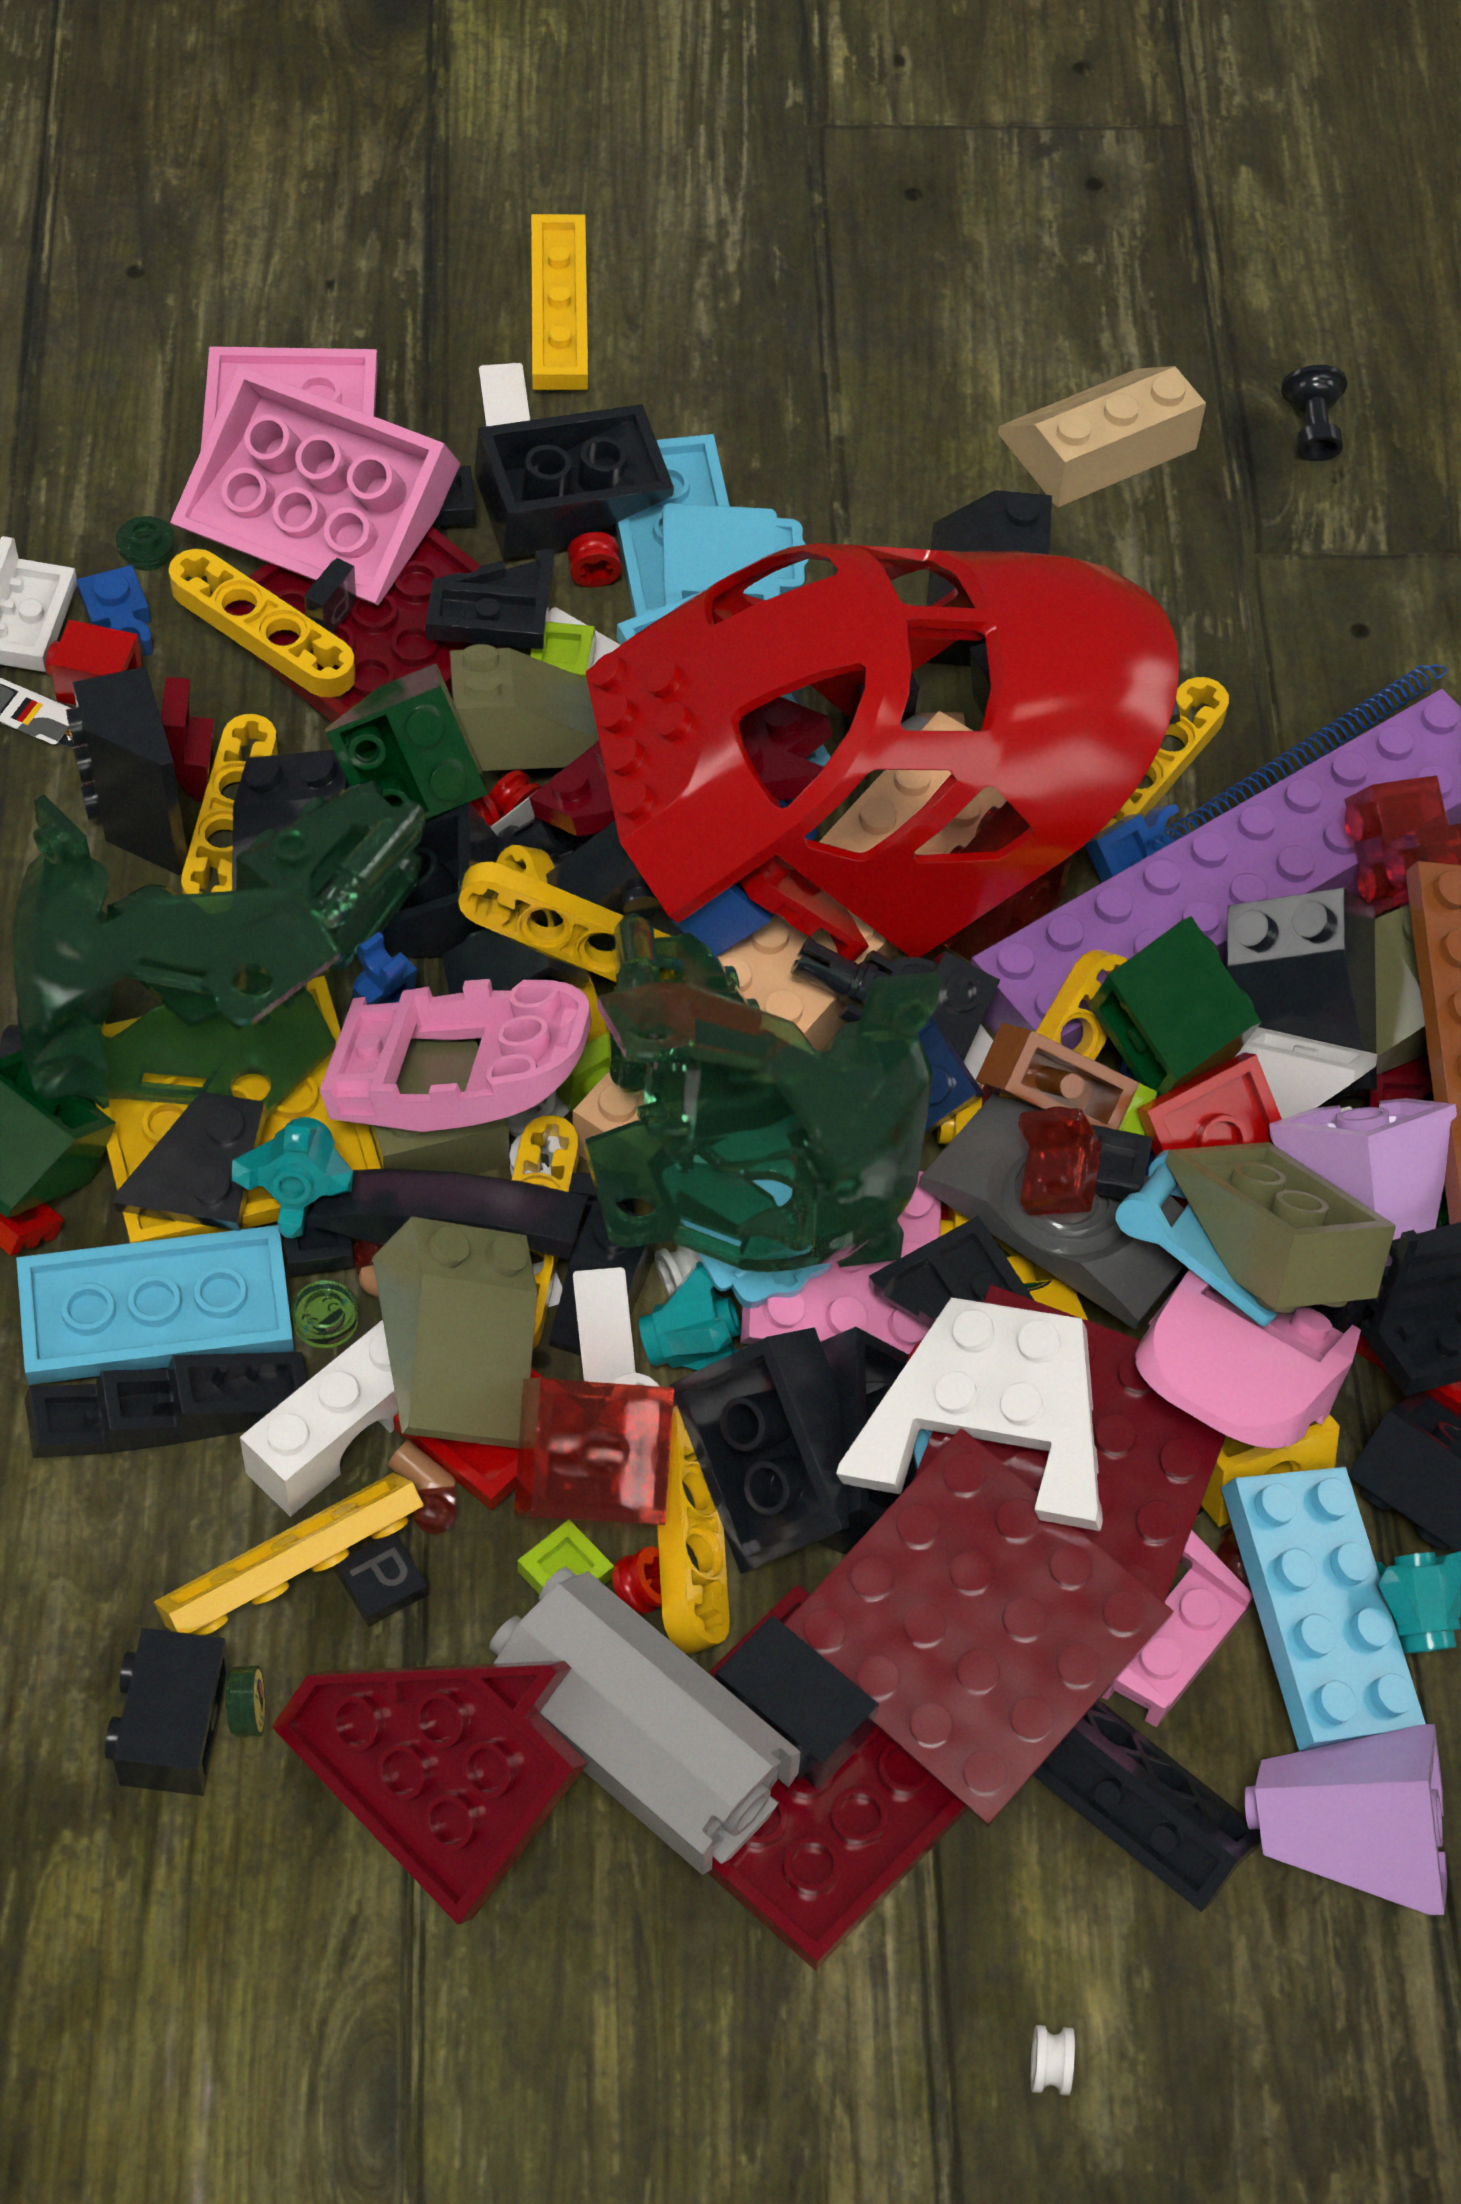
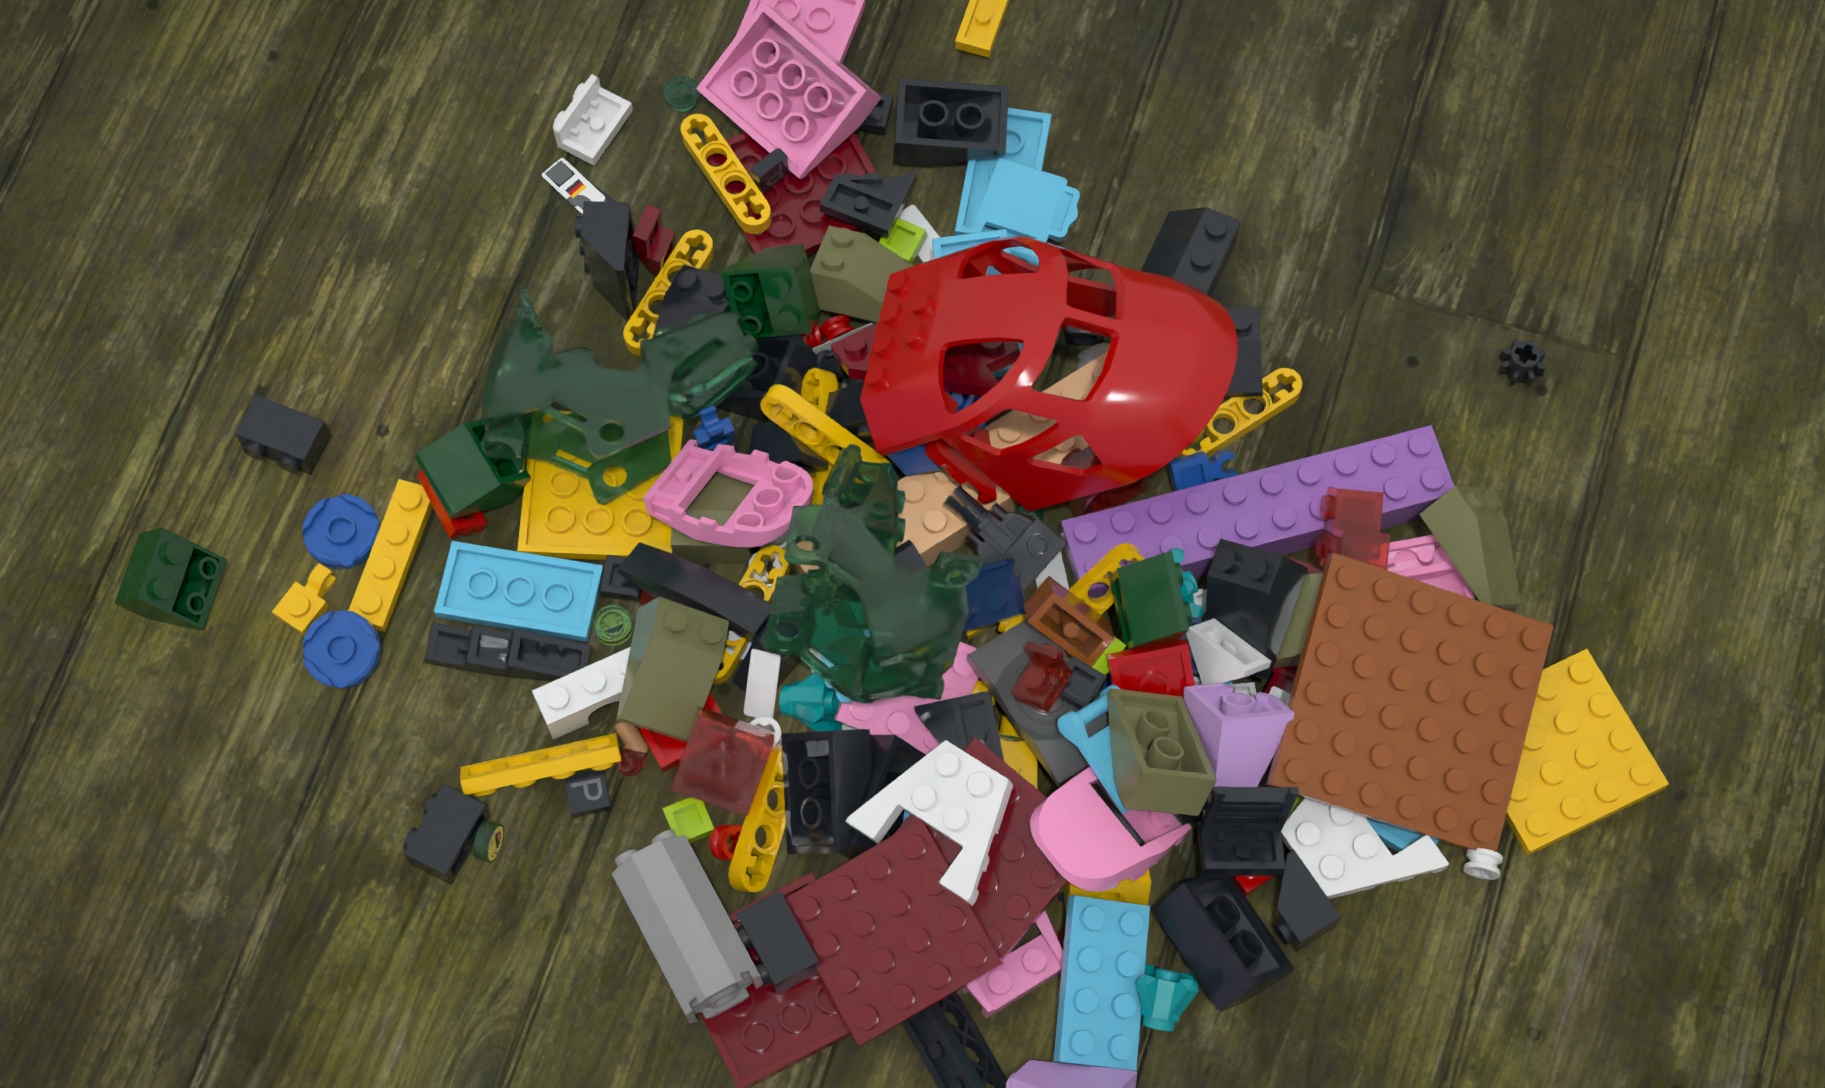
camera: 25 degrees right, 10 degrees up
red brick [46,620,142,706] -> none
blue plate [76,565,153,656] -> none
black wing [113,1091,267,1231] -> none
teal rock [231,1117,353,1239] -> none
dark red wing [271,1660,588,1925] -> none
white sticker [479,363,530,426] -> none
red bush [568,532,621,588] -> none
tan slope [998,366,1206,508] -> none
blue piece [1130,665,1448,865] -> none
black piece [1281,365,1348,461] -> none

